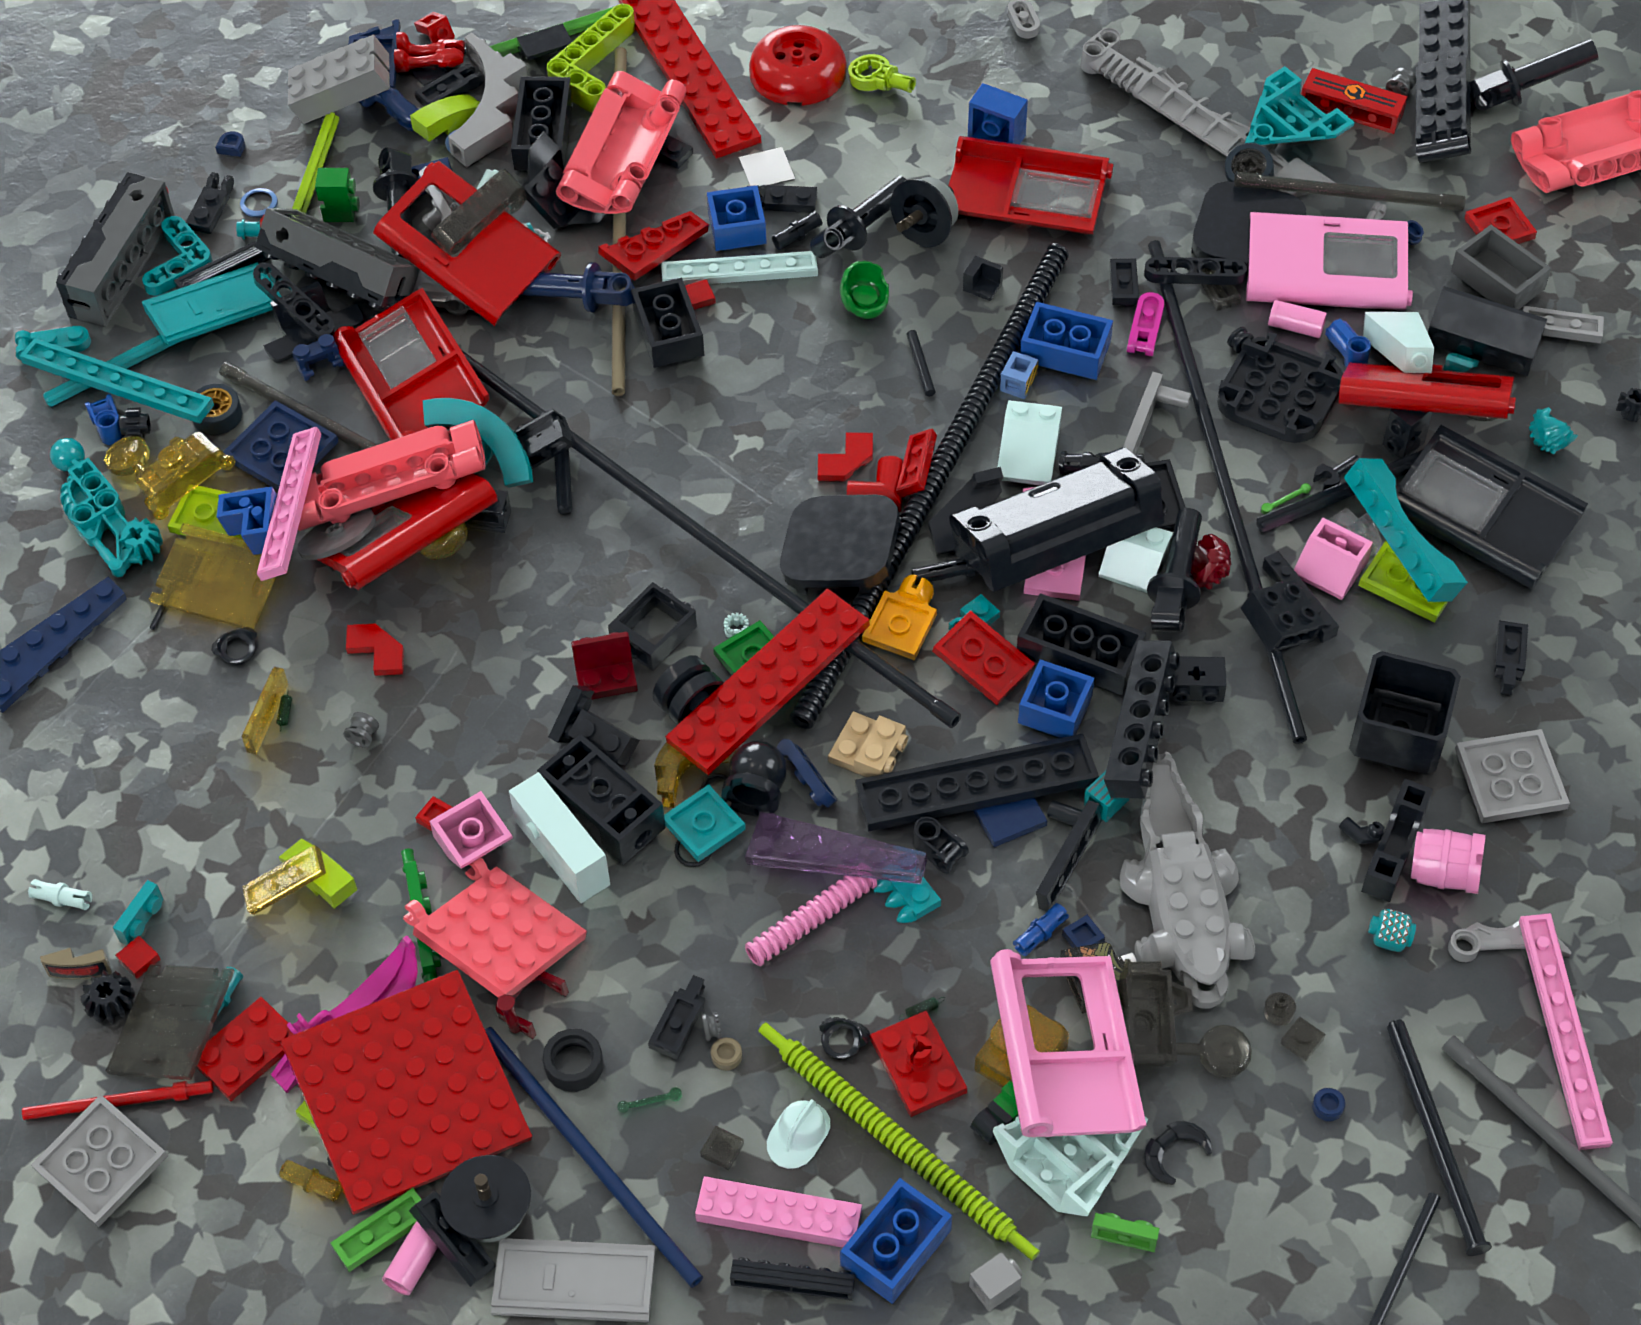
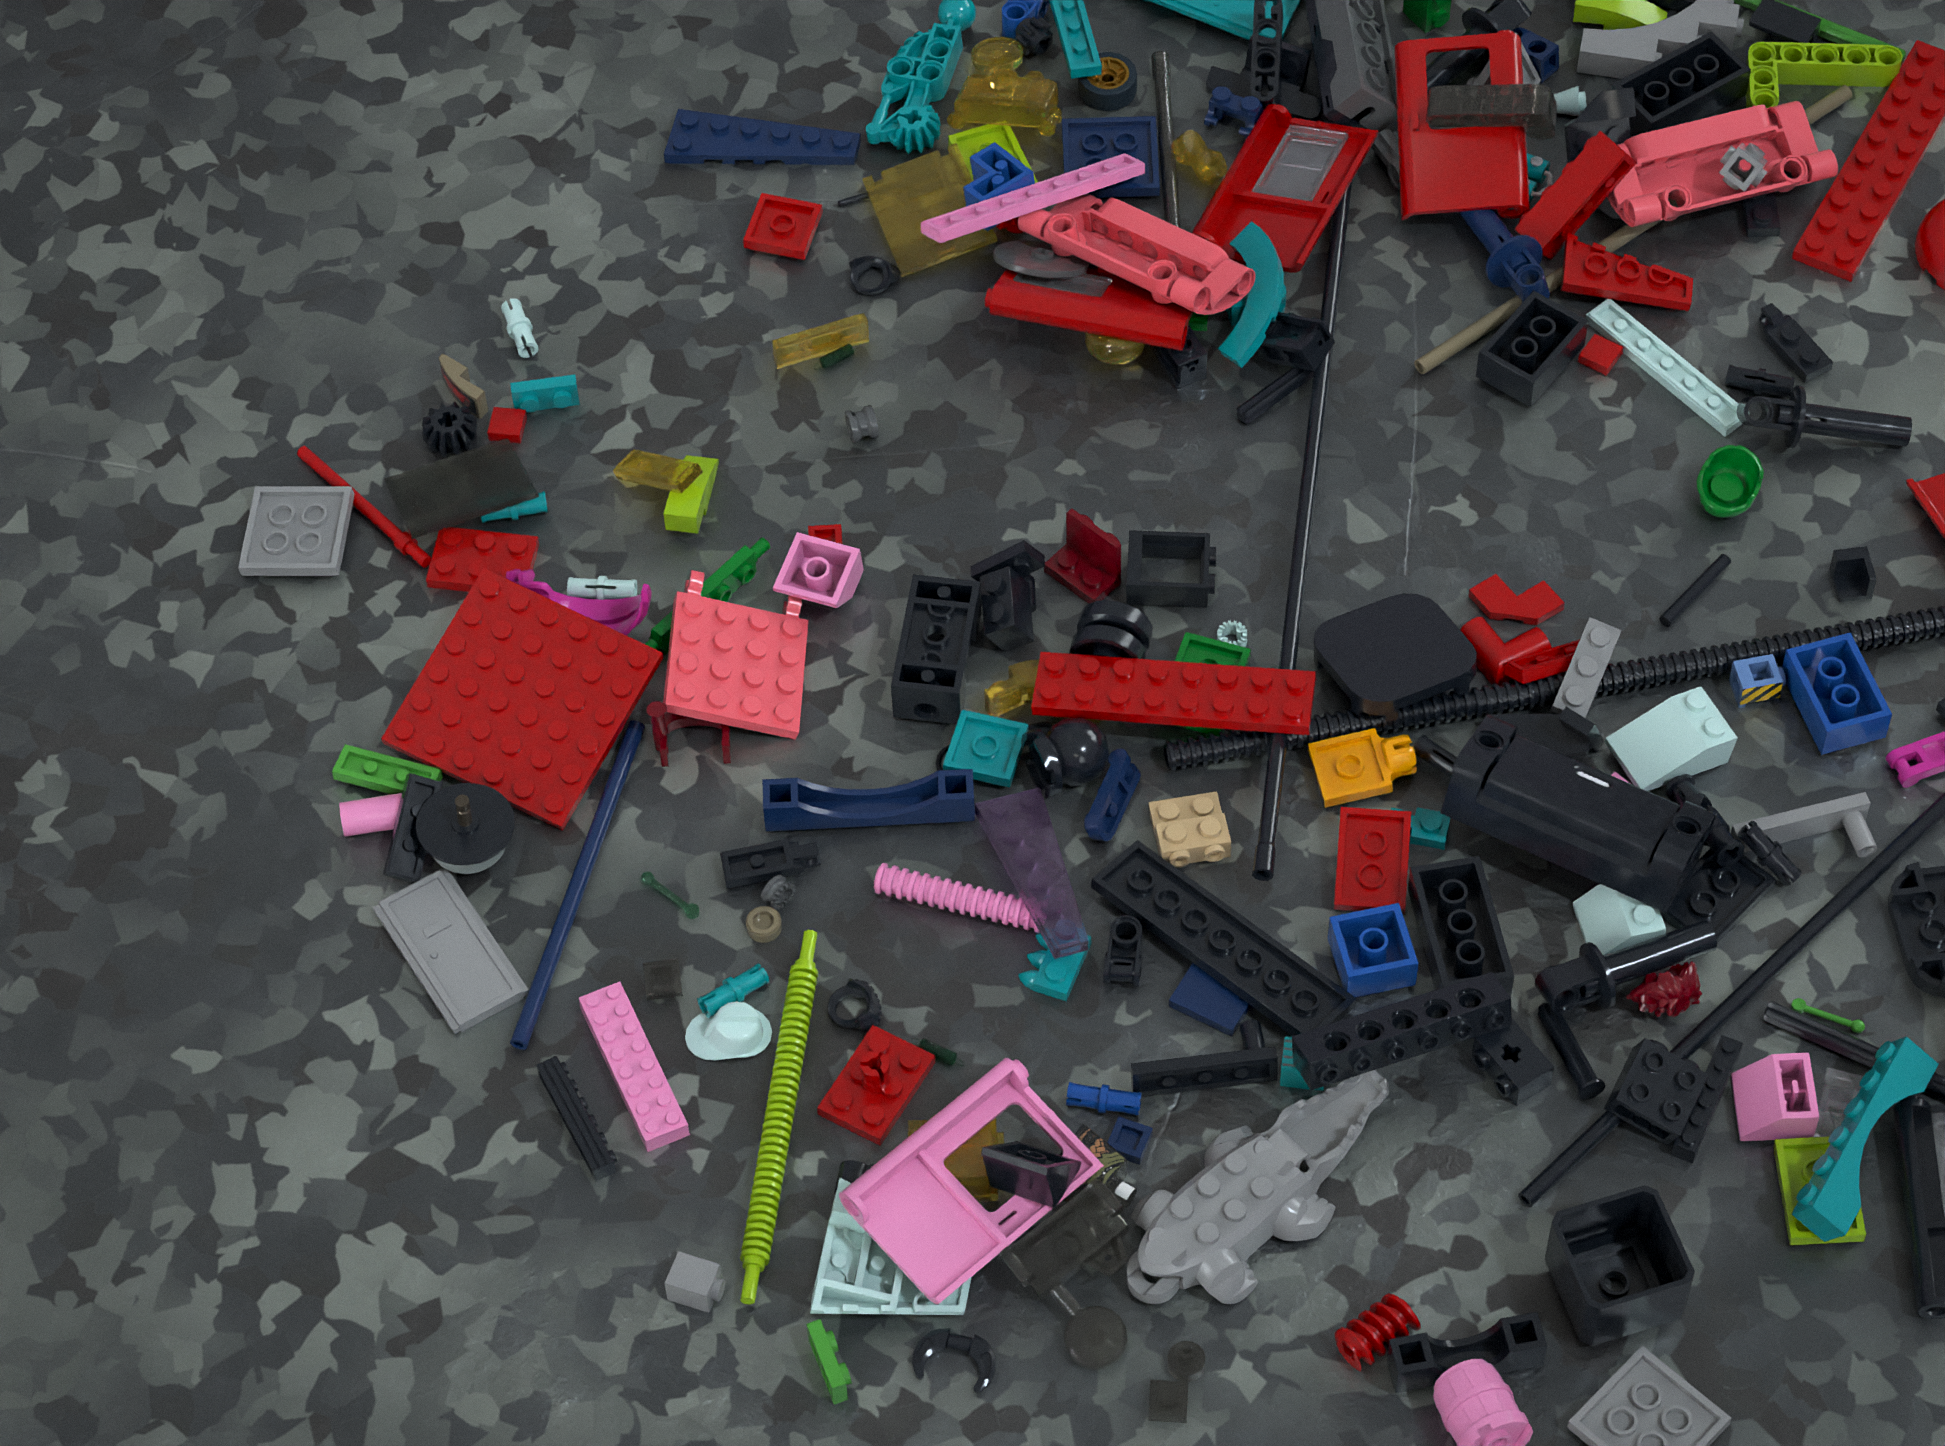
camera: 55 degrees right, 0 degrees up
clear yellow axle [279,1160,342,1202] -> none
red tile [346,623,404,676] -> none
light aqua brick [509,772,610,904] -> none
black tyre [542,1028,604,1092] -> none
blue brick [707,185,767,251] -> none
white sticker [739,147,795,186] -> none
blue brick [840,1178,952,1304] -> none
black piece [890,177,958,247] -> none
bright pink plate [1024,555,1086,601] -> none
black bar [1313,455,1359,491] -> none
black arm [1339,817,1385,845] -> none
teal head [1368,908,1416,952] -> none
black hinge [1494,620,1528,695] -> none
none -> light aqua pin [567,576,638,600]
none -> teal pin [697,963,770,1018]
none -> red plate [743,193,823,260]
none -> dark blue arch [762,769,975,831]
none -> black slope [981,1141,1081,1208]
none -> clear yellow piece [1172,130,1227,185]
none -> red piece [1335,1293,1421,1372]
none -> red brick [1514,131,1637,260]
none -> black axle [1538,1003,1606,1100]
none -> light grey plate [1550,617,1622,718]
none -> light grey brick [1719,143,1768,192]
none -> black pin [1737,821,1802,887]

